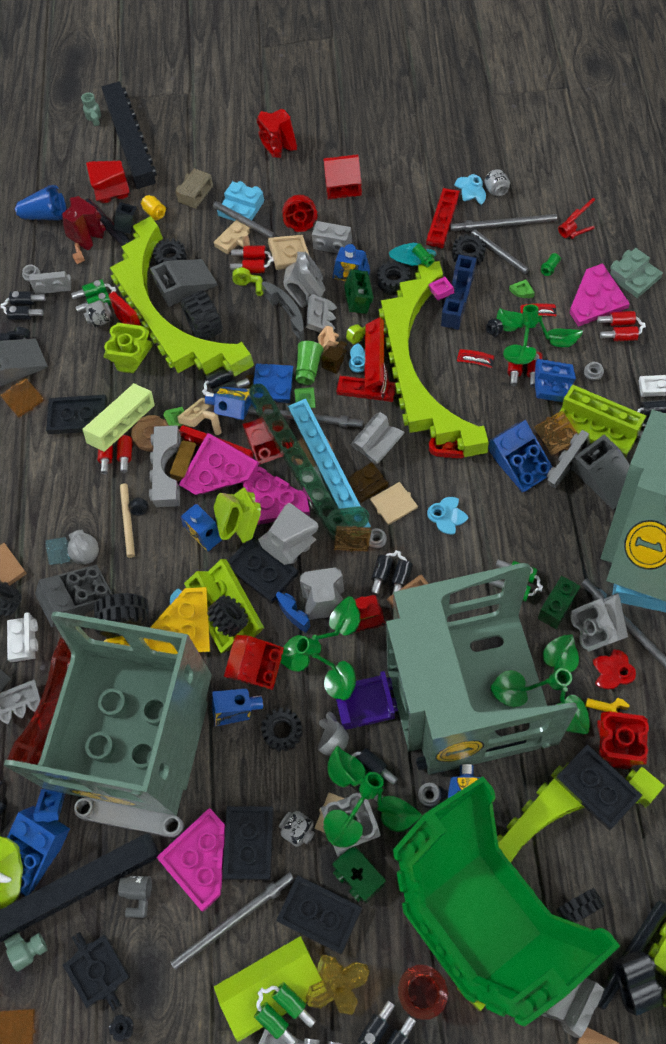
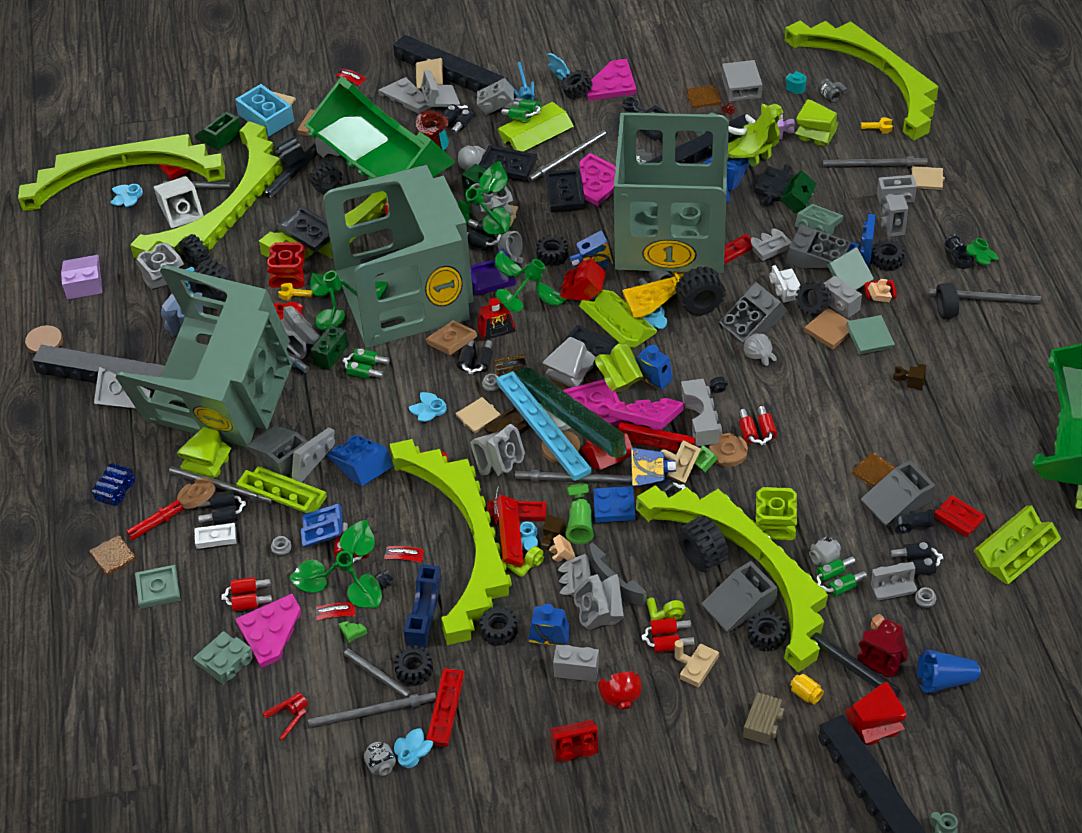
camera: 170 degrees right, 15 degrees down
clear red arch [7,638,71,765] -> none
clear light blue slope [45,537,70,565] -> none
black plate [46,395,107,435] -> none
yellowish green brick [83,384,155,452] -> none
red plate [109,291,141,326] -> none
black slope [114,202,139,234] -> none
tan bar [120,484,135,558] -> none
pearl gold slope [170,440,196,482] -> none
black tyre [207,595,249,637] -> none
flat silver bar [213,201,275,238] -> none
medium azure plate [217,181,264,221] -> none
red piece [256,109,297,158] -> none
tan plate [268,235,310,270] -> none
blue slope [276,591,311,633] -> none
light grey head [279,811,315,847] -> none
light grey piece [300,568,344,620] -> none
clear yellow plant [306,955,369,1015] -> none
clear green plate [327,506,369,531] -> none
dark green brick [344,269,374,314] -> none
teal piece [389,243,436,266] -> none
green pin [412,243,435,267] -> none
dark pink plate [429,277,454,300] -> none
clear orange piece [534,410,578,456] -> none
green pin [541,253,561,276] -> none
none -> light grey piece [458,145,486,171]

